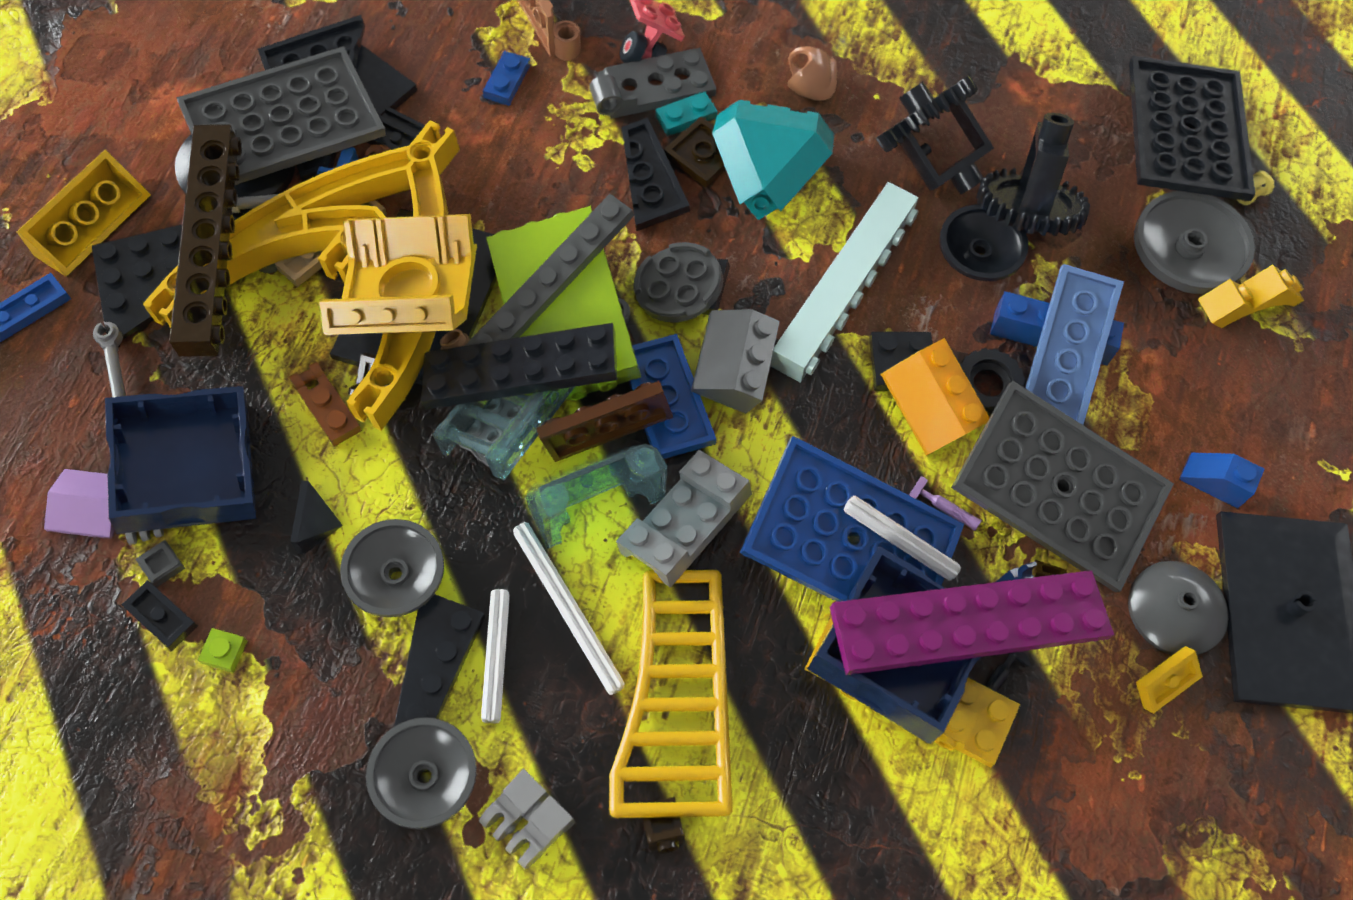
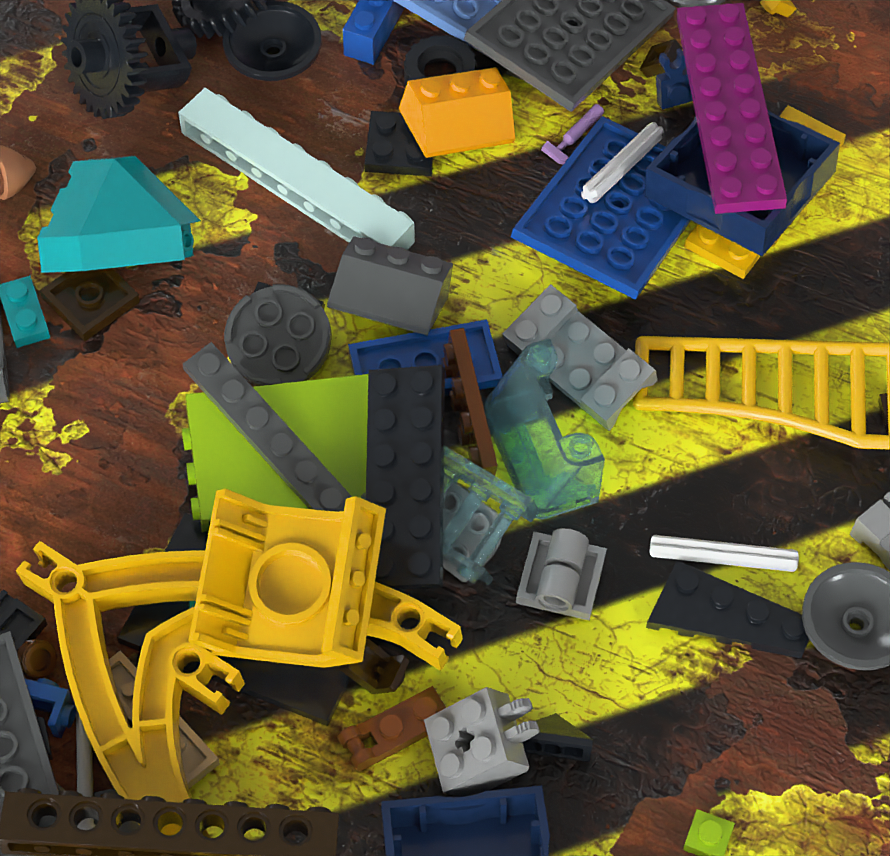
camera: 80 degrees left, 5 degrees down
dark grey dish [340,519,444,617] -> none
white axle [513,522,624,695] -> none
black wing [622,118,690,232] -> none
none -> light grey hinge [424,687,540,797]
none -> light grey plate [516,528,607,621]

